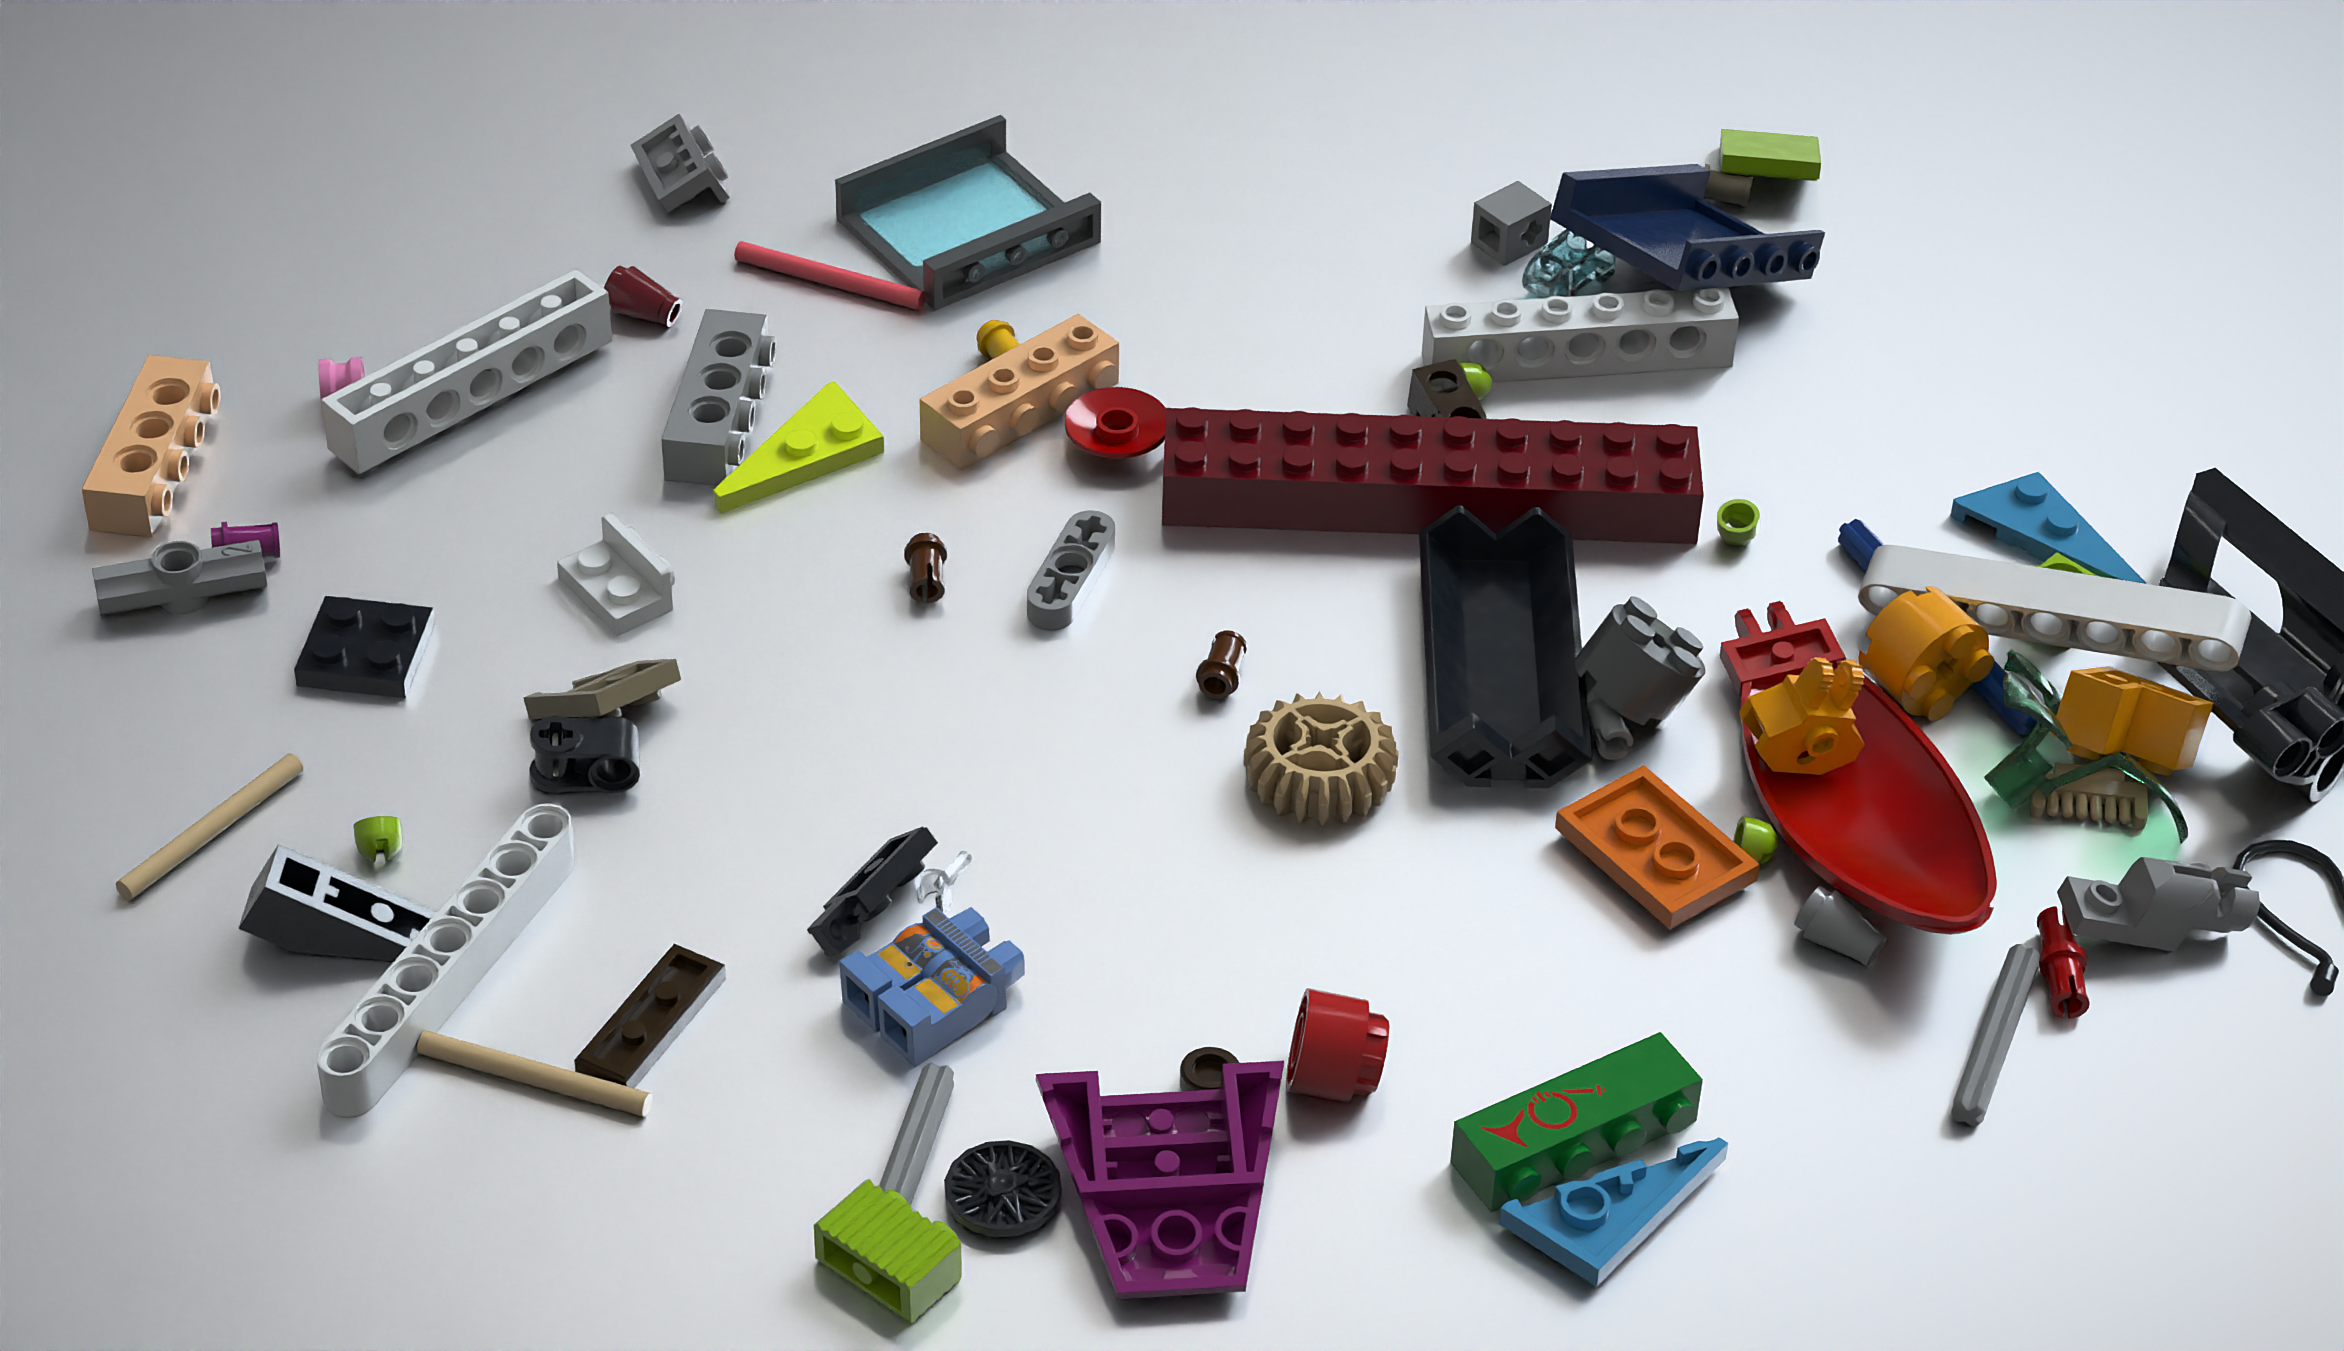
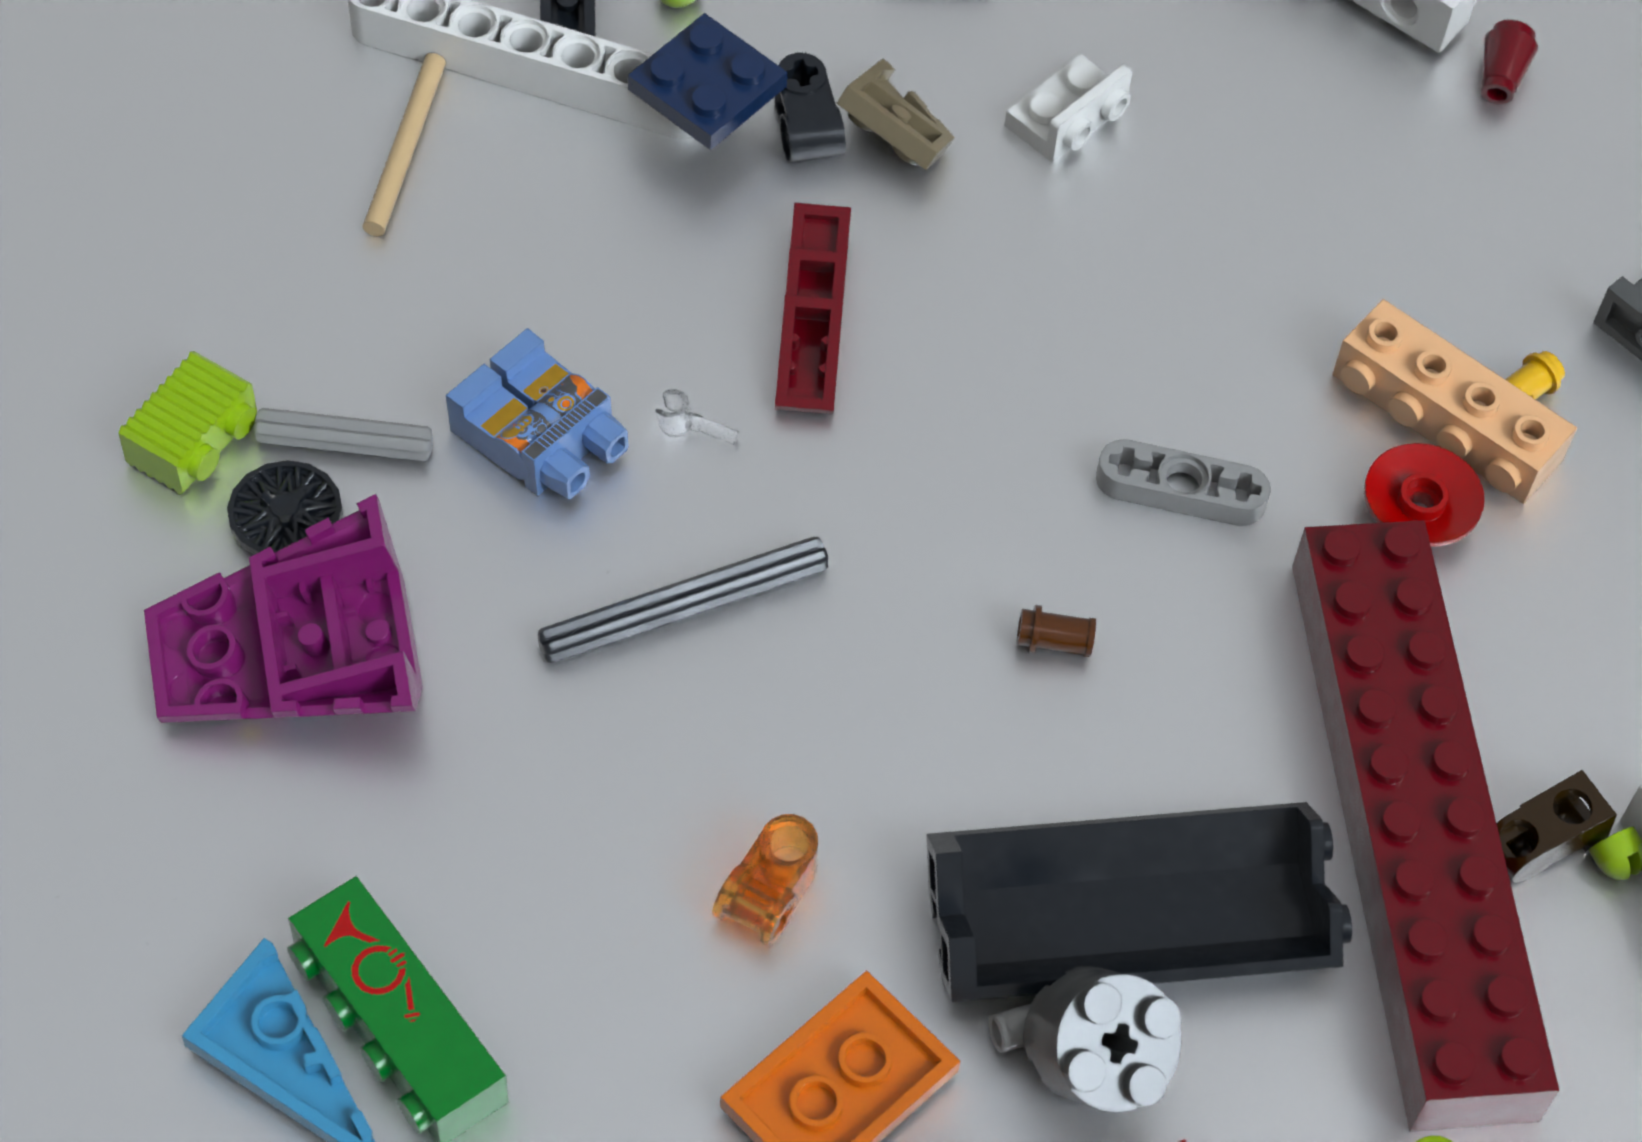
camera: 80 degrees right, 15 degrees up
dark brown tile [574,944,726,1088] -> none
light grey brick [661,309,776,486] -> none
neon yellow wing [713,381,884,513] -> none
coral bar [734,241,926,311] -> none
black hinge [807,826,938,957] -> none
reddish brown pin [904,533,947,603] -> none
dark brown tile [1180,1047,1240,1091] -> none
tan gear [1243,691,1399,827] -> none
red piece [1286,988,1390,1103] -> none
none -> axle [538,536,829,663]
none -> dark blue plate [628,13,787,150]
none -> clear orange piece [712,814,818,947]
none -> dark red slope [775,202,851,414]

